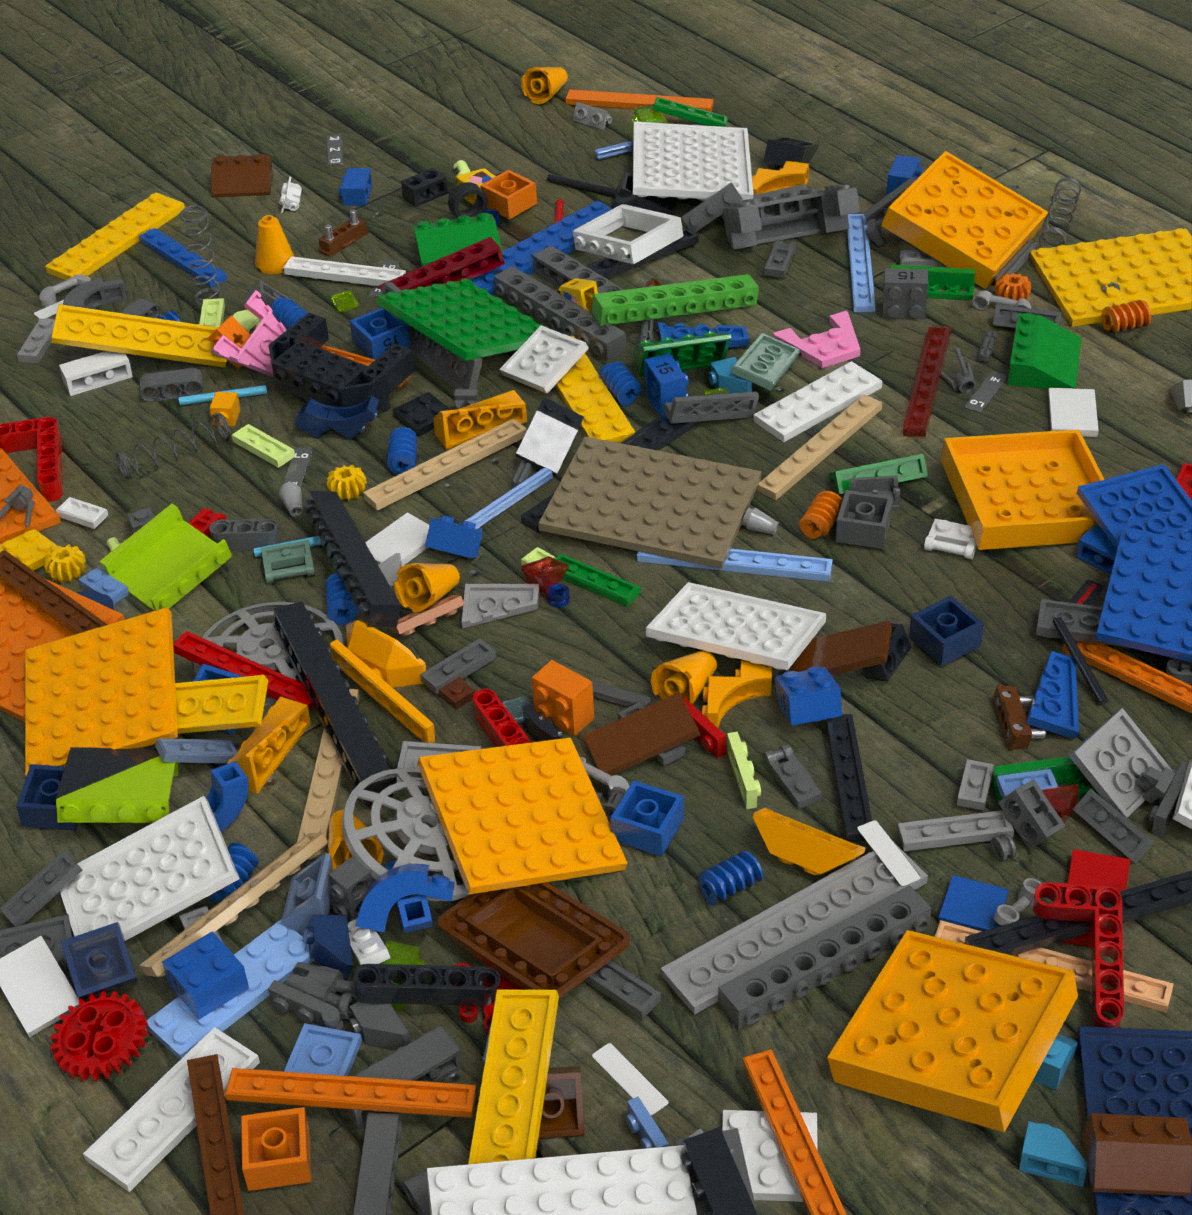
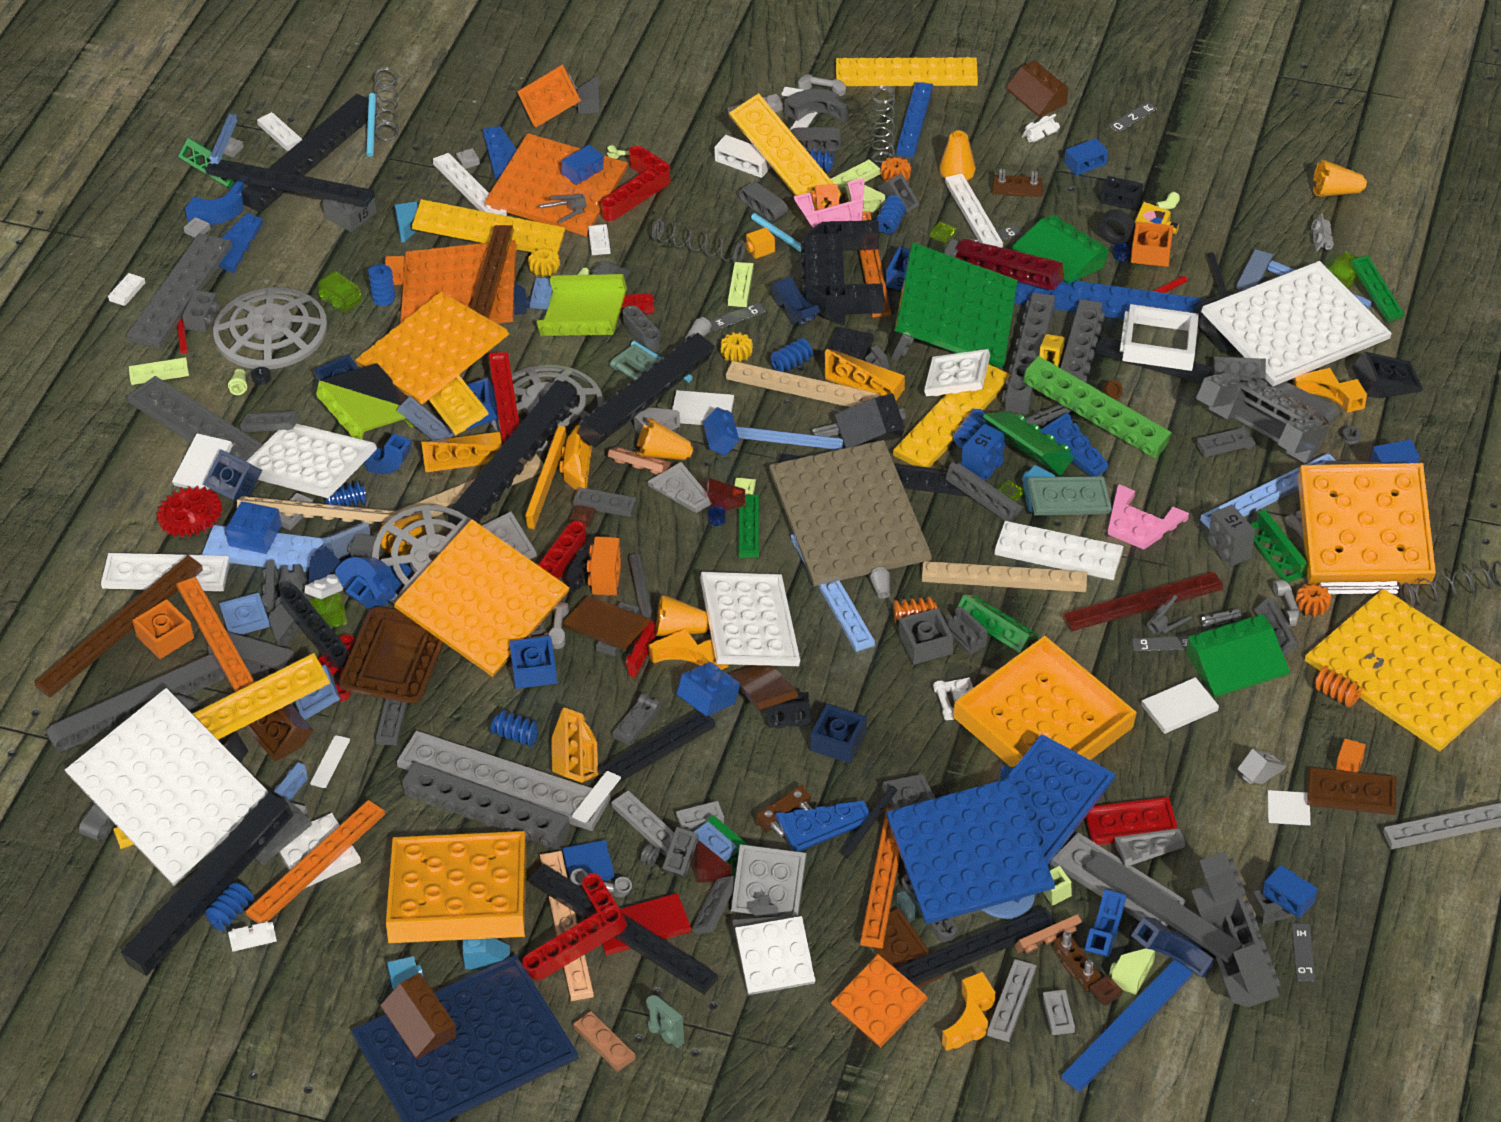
camera: 55 degrees right, 5 degrees up
orange tile [566,89,714,112] -> none
yellowish green plate [727,732,761,809] -> none
none -> orange gear [880,156,911,181]
none -> sand blue tile [1237,249,1273,291]

